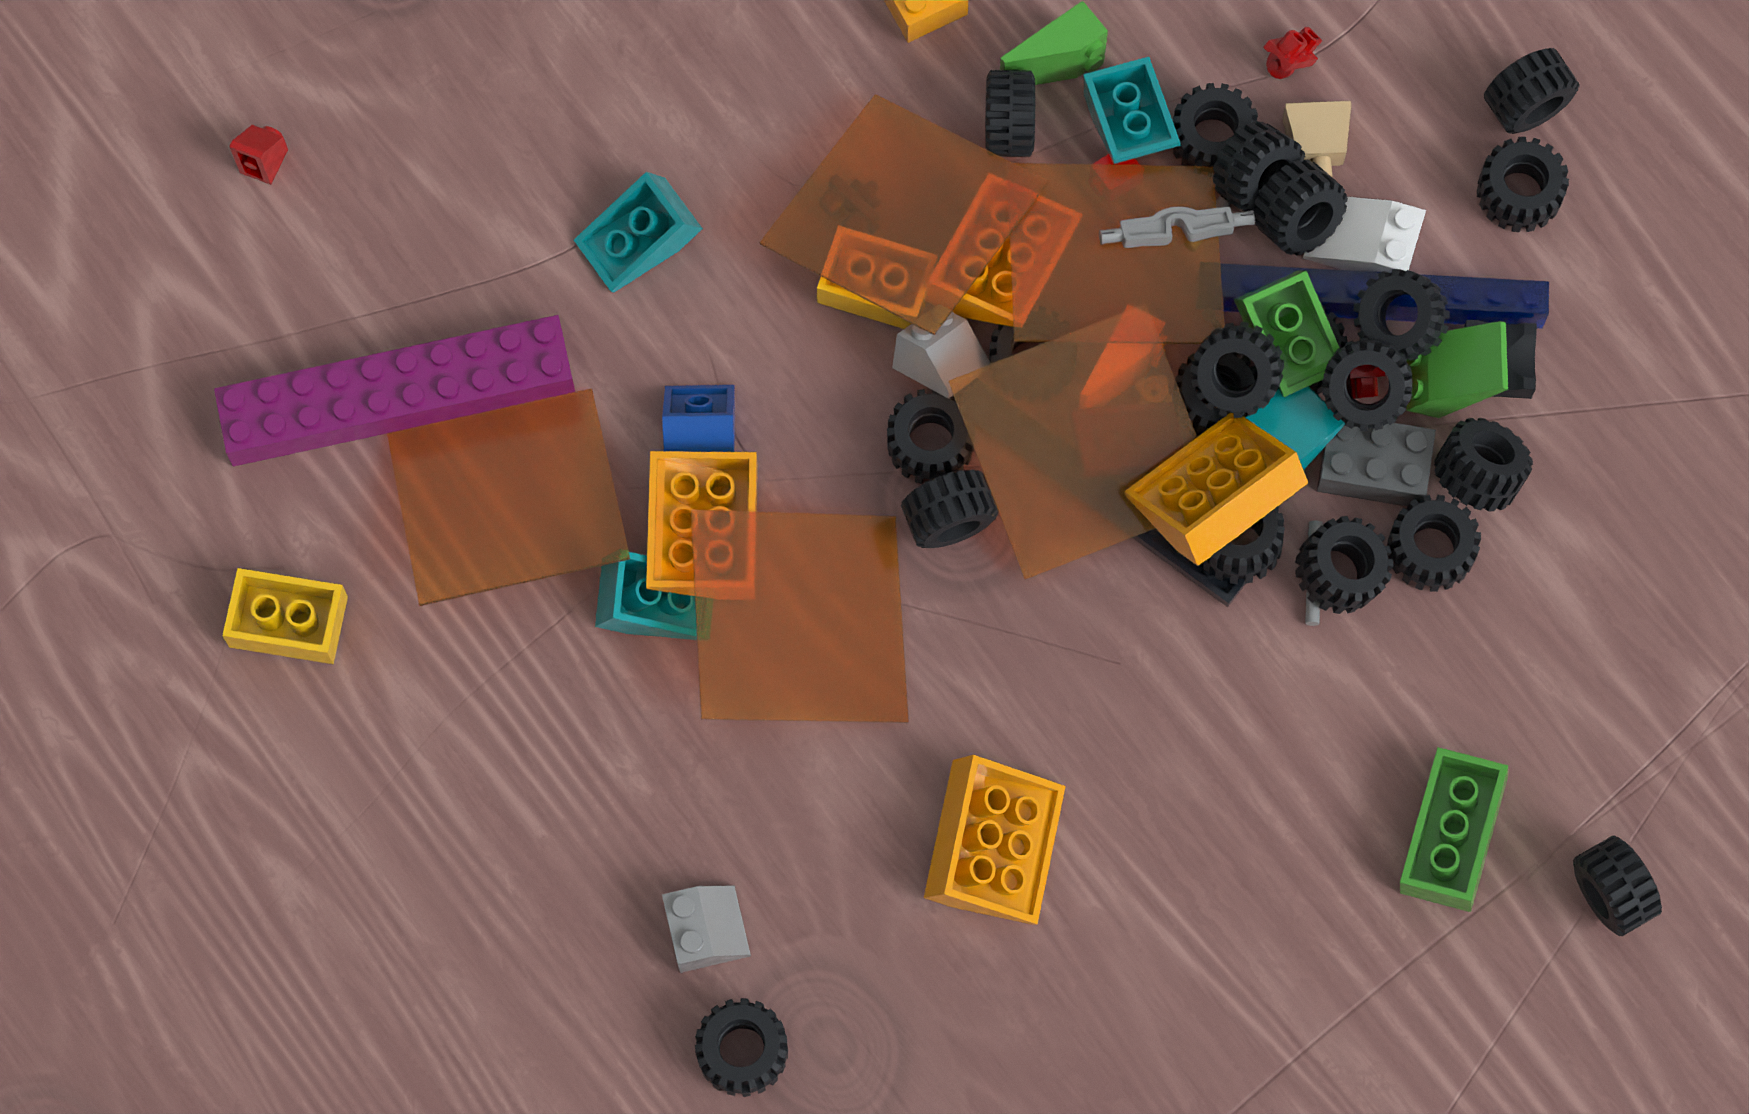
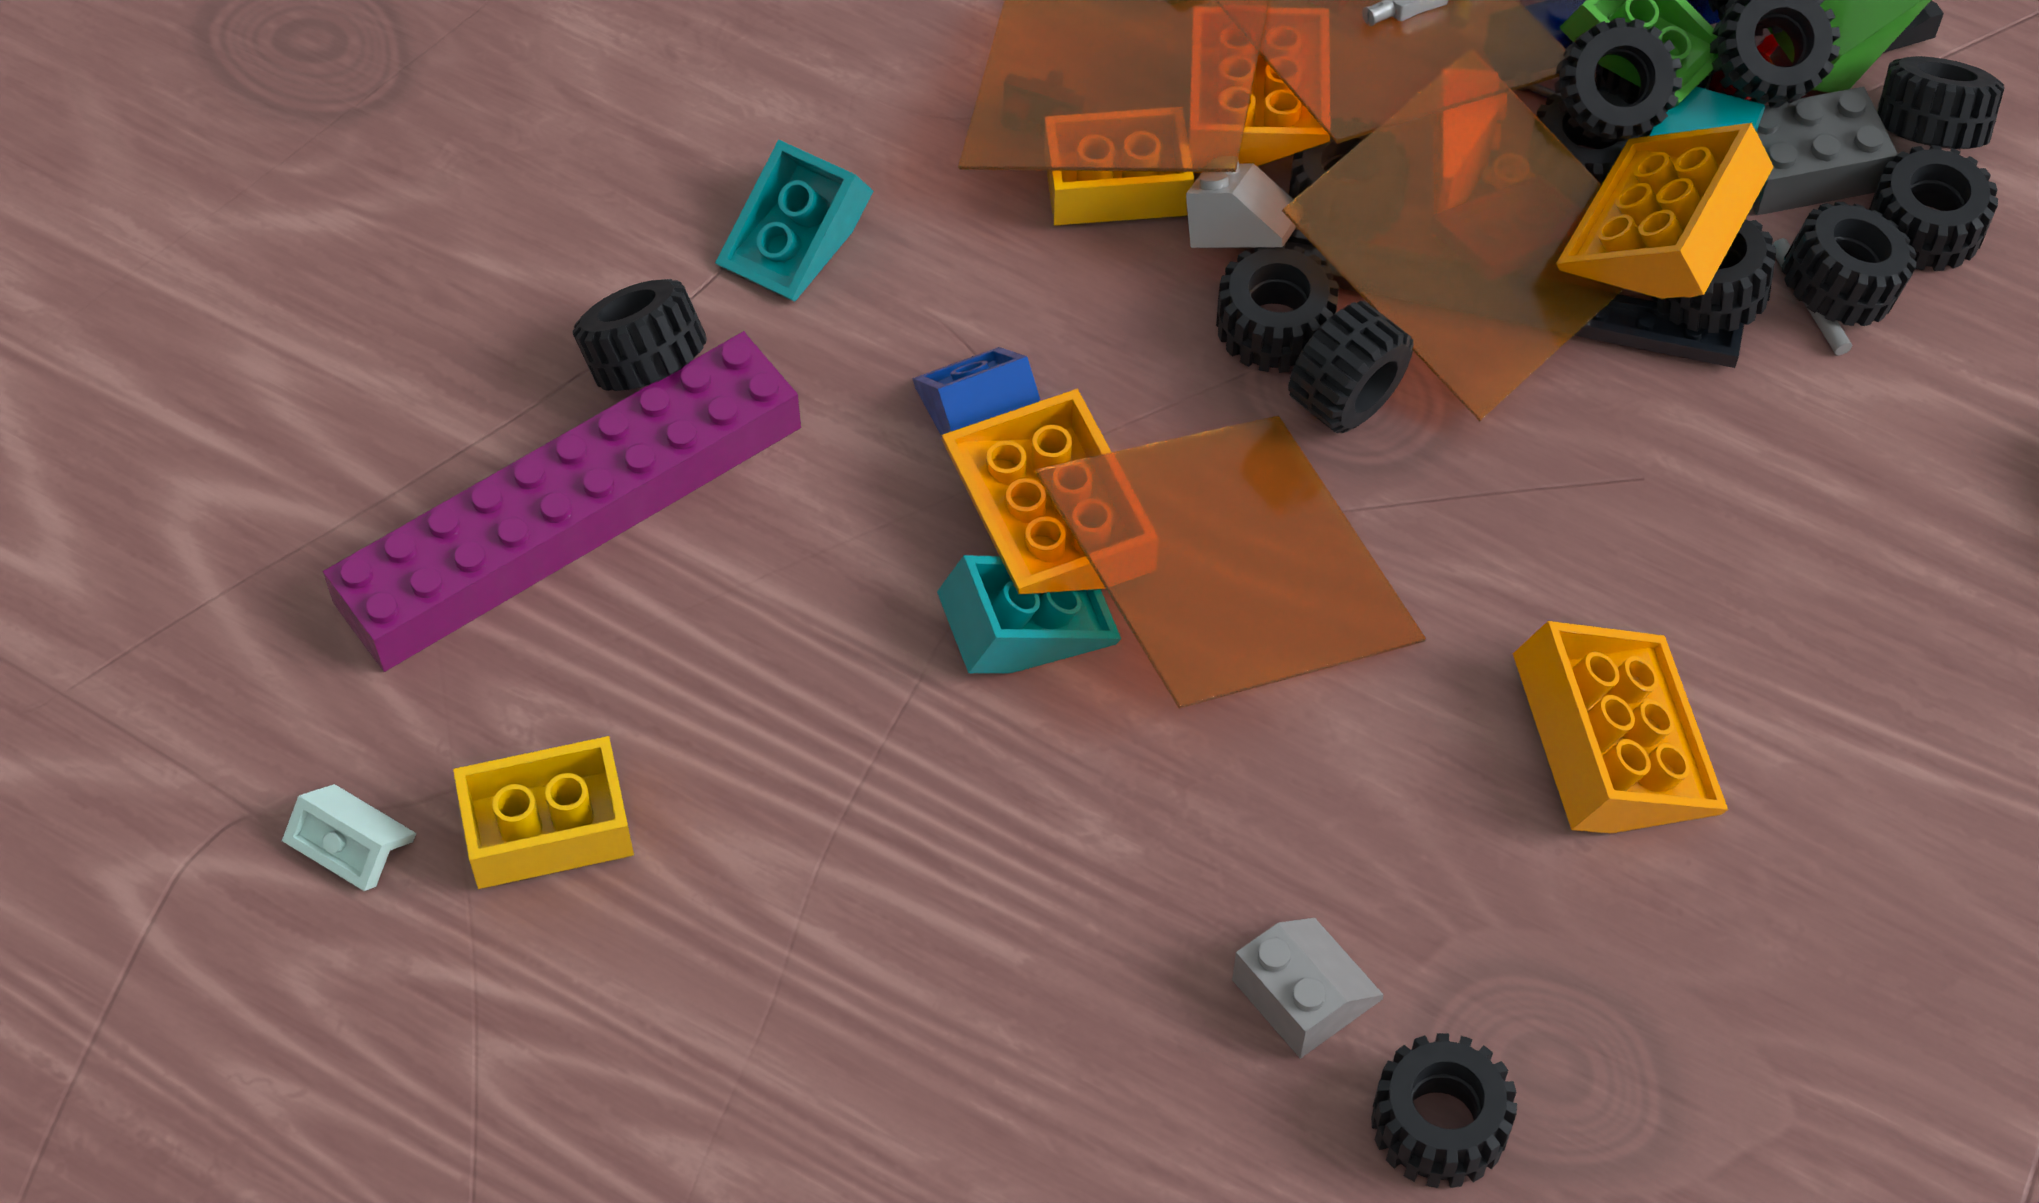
camera: 25 degrees left, 15 degrees down
red slope [229,125,288,185] -> none
clear orange piece [387,388,630,606] -> none
none -> light aqua panel [282,784,416,891]
none -> black tyre [573,279,707,391]

